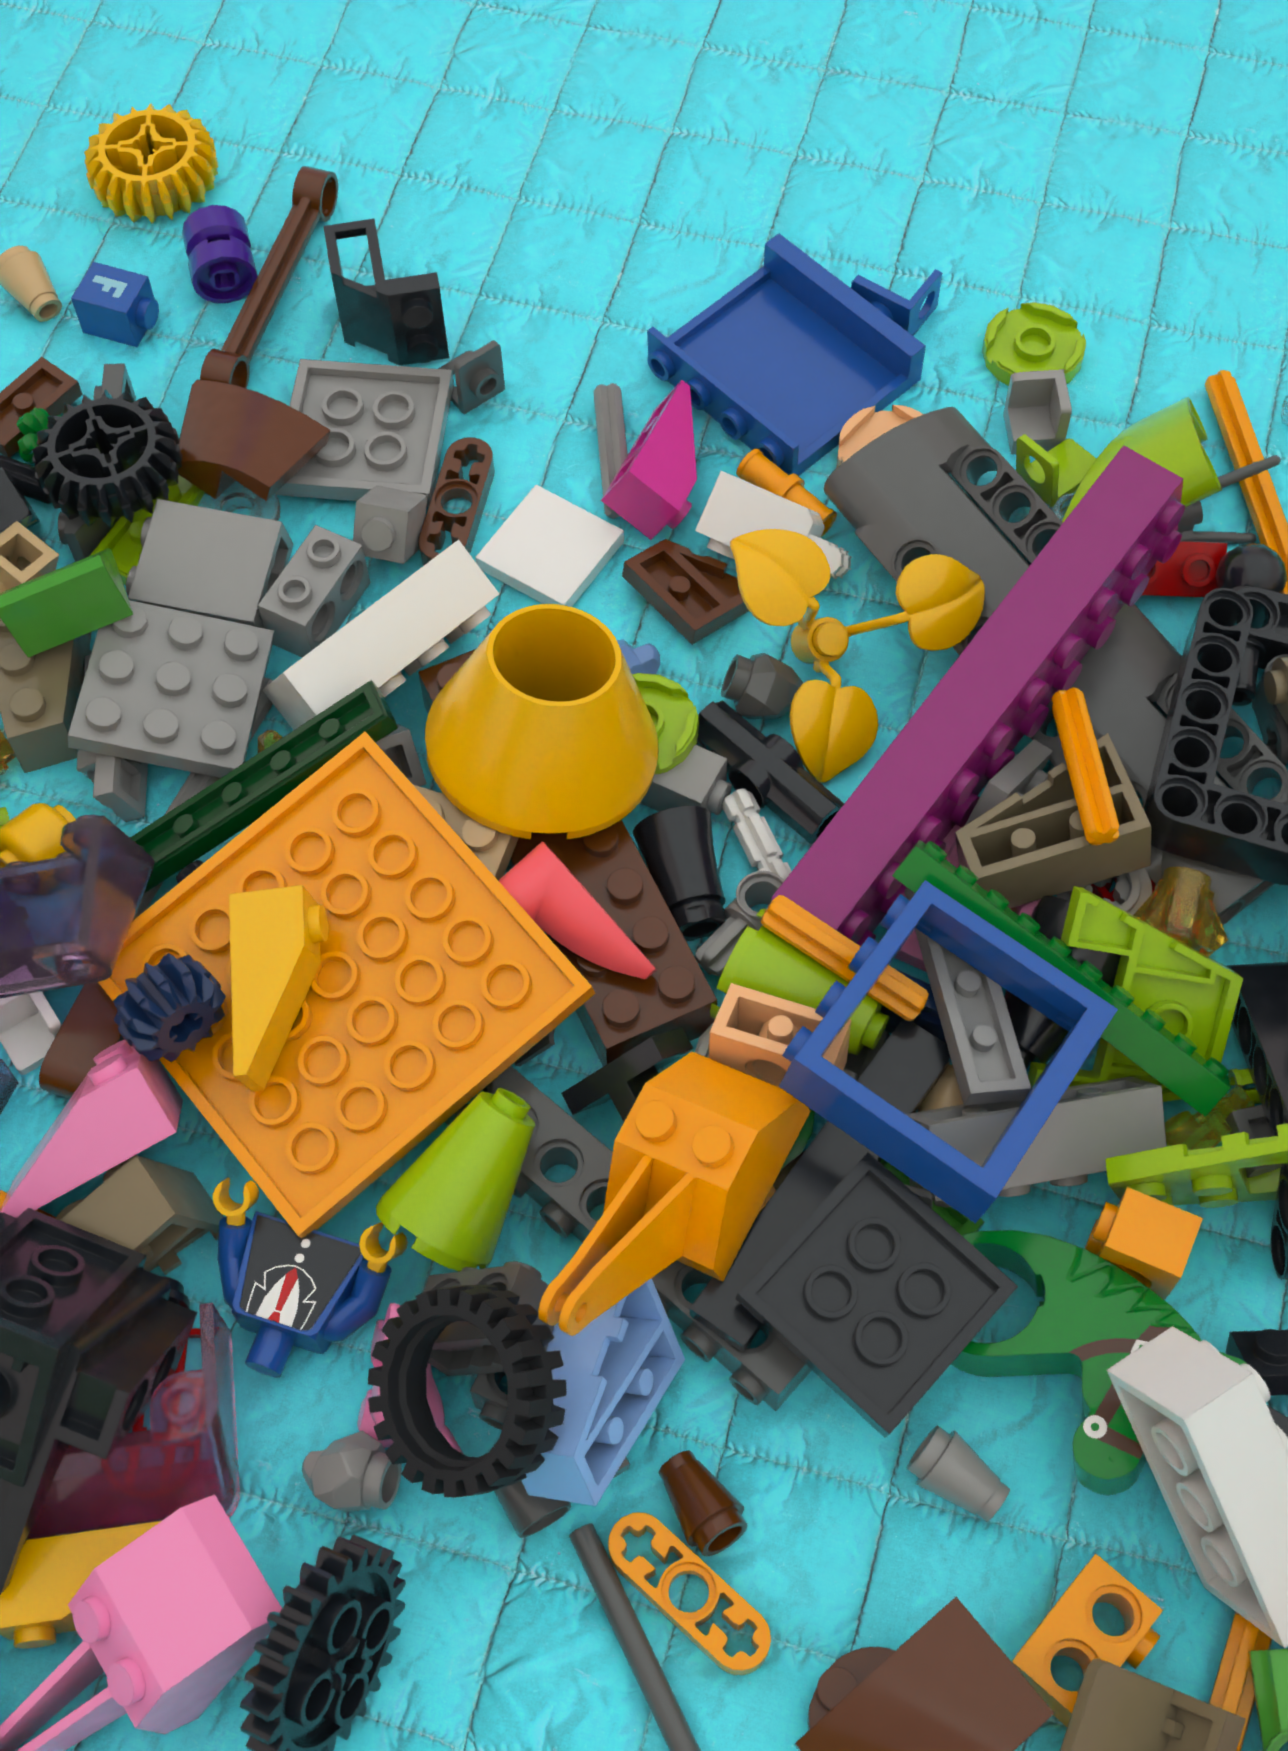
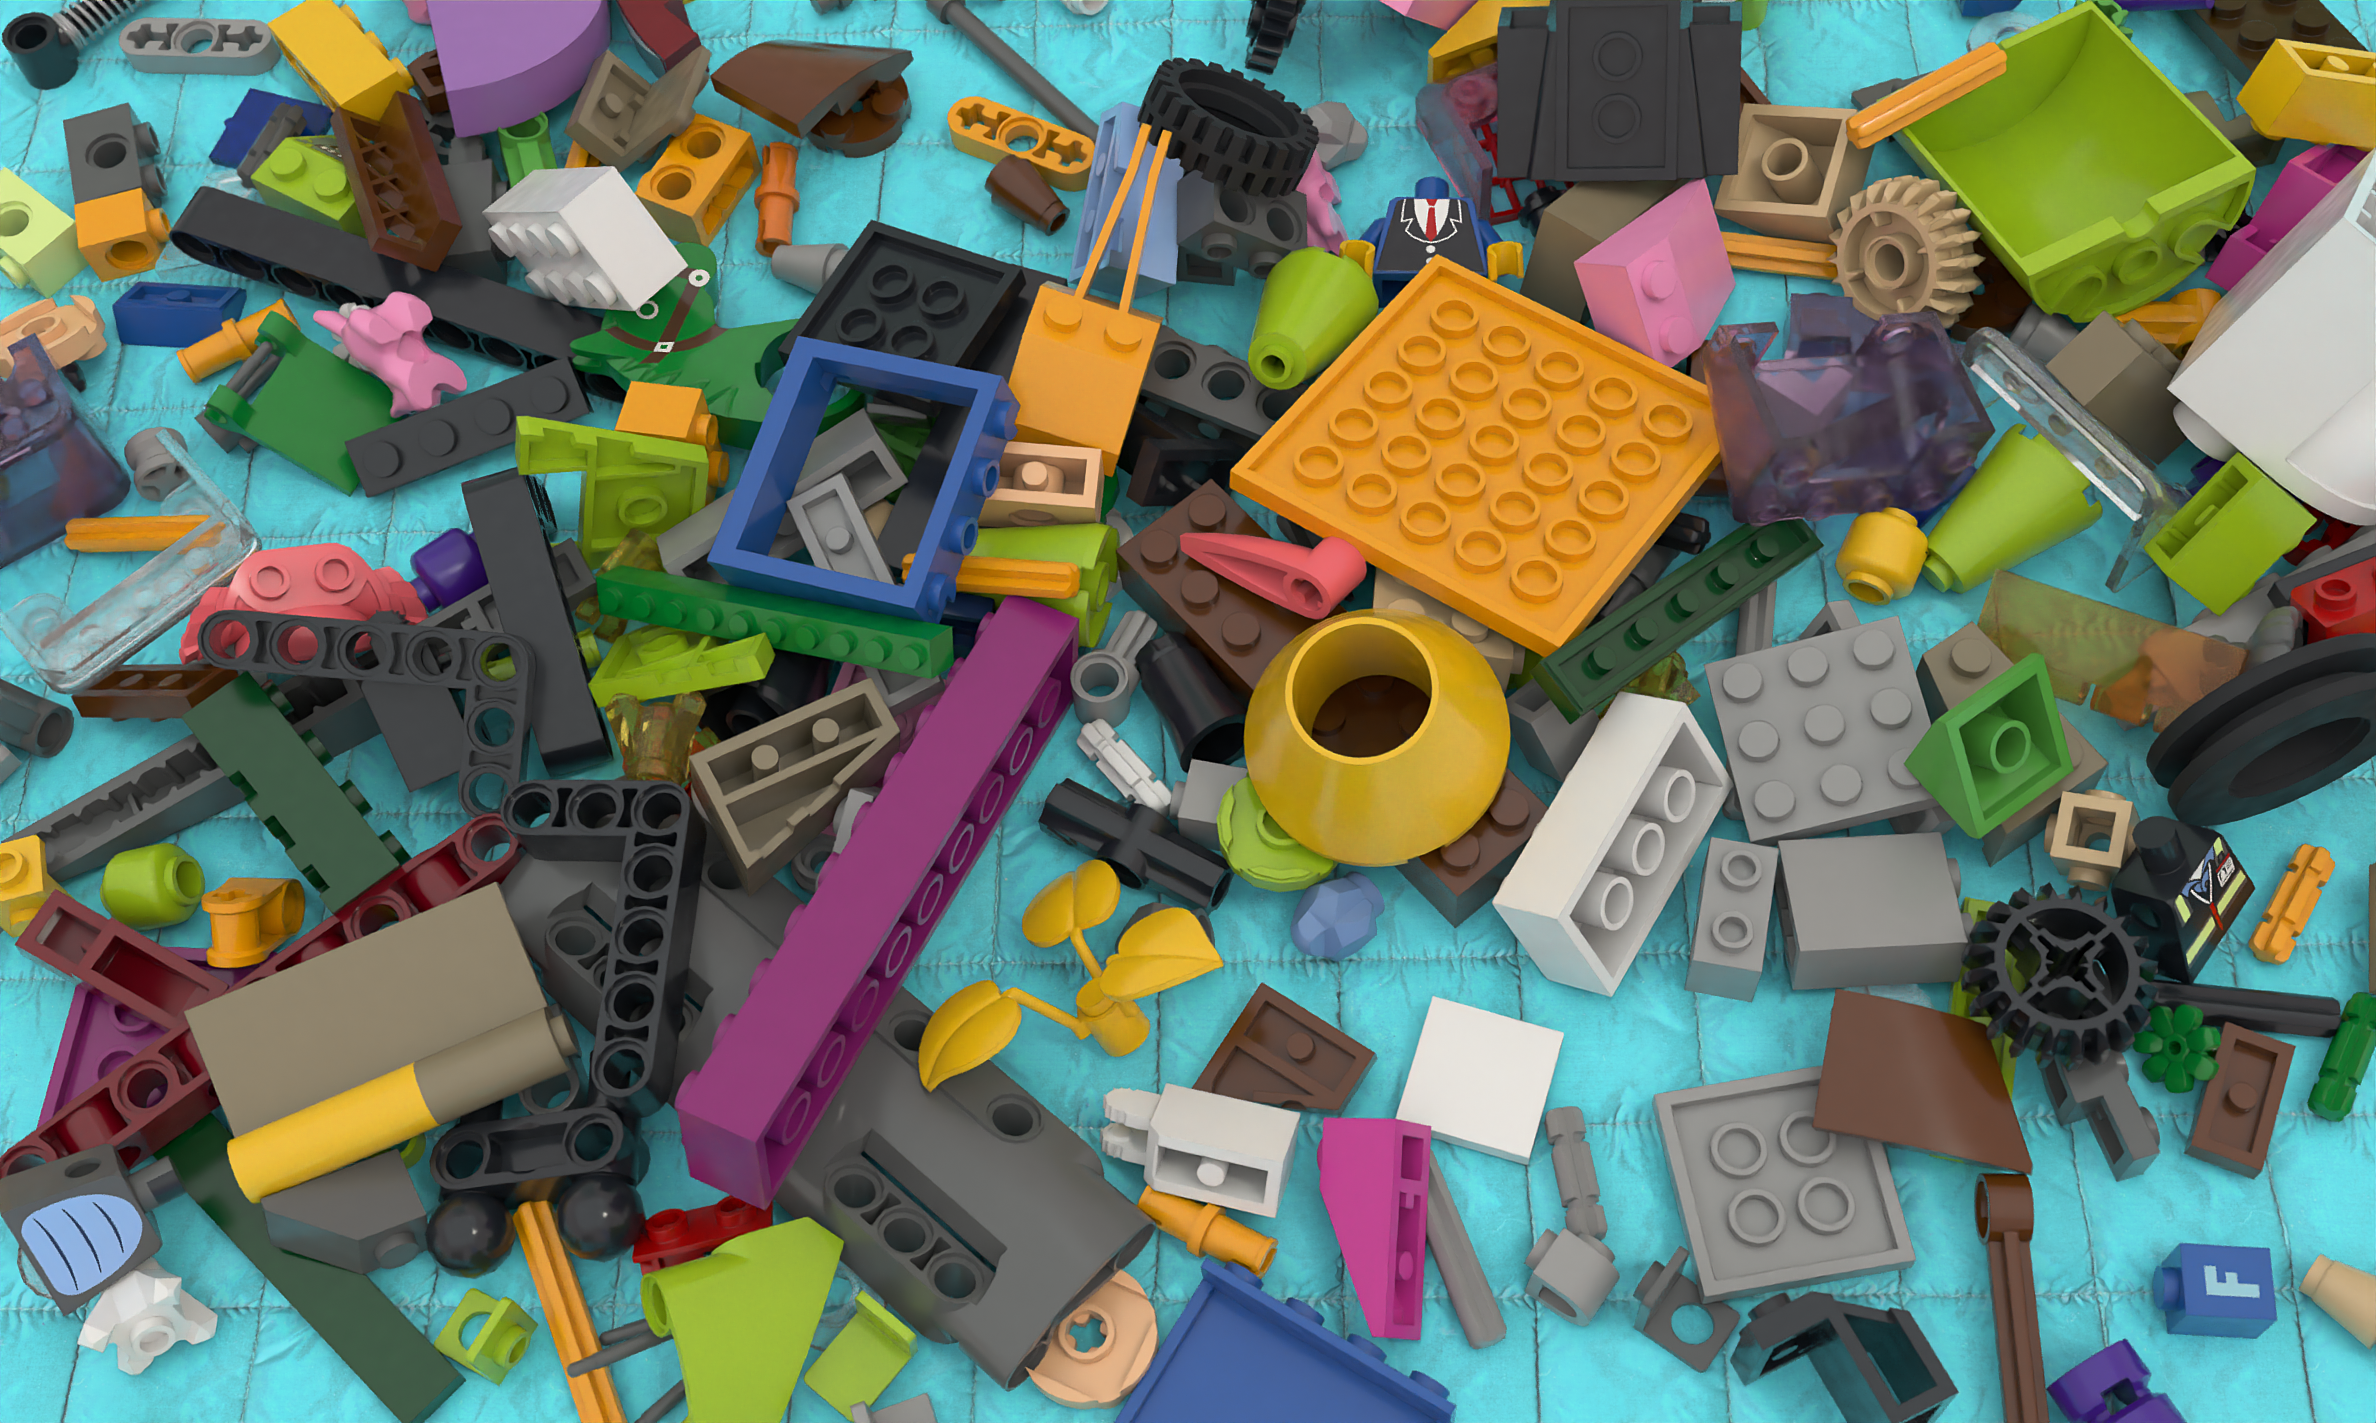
camera: 170 degrees right, 0 degrees up
dark blue gear [113,953,226,1062] -> none
yellow slope [229,885,329,1091] -> none
light grey brick [353,485,427,564] -> none
reddish brown beam [419,437,495,565] -> none
light orange axle [1051,687,1119,846] -> none
none -> orange pin [754,142,800,258]
none -> light grey plate [1524,1228,1620,1326]
none -> light grey axle [1544,1106,1608,1240]

